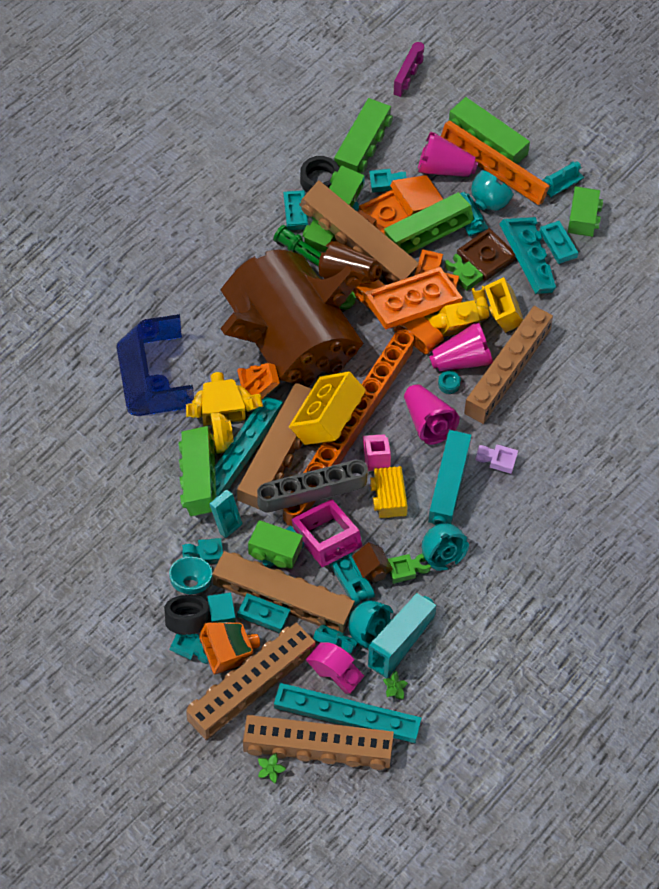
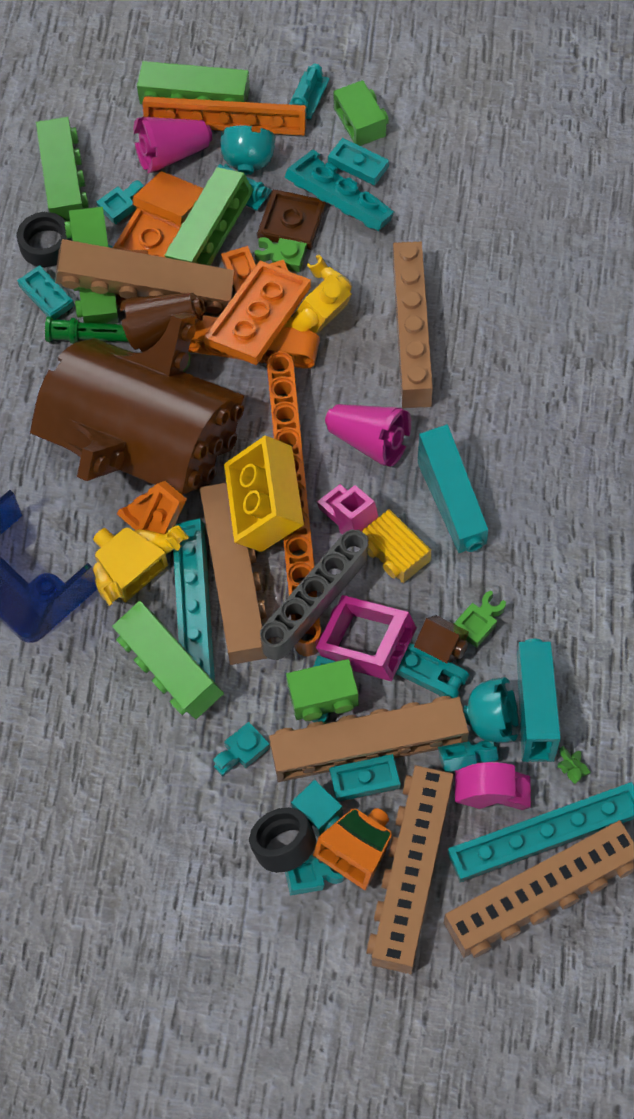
camera: 30 degrees left, 5 degrees up
teal piece [169,557,212,594] -> none
yellow piece [210,413,234,454] -> none
teal plate [210,490,243,538] -> none
bright green plant [258,754,286,783] -> none
magenta plate [393,42,425,97] -> none
teal cylinder [421,523,469,571] -> none
dark pink cone [429,322,493,372] -> none
teal tile [438,371,461,394] -> none
lavender plate [475,444,518,474] -> none
yellow brick [484,277,524,333] -> none

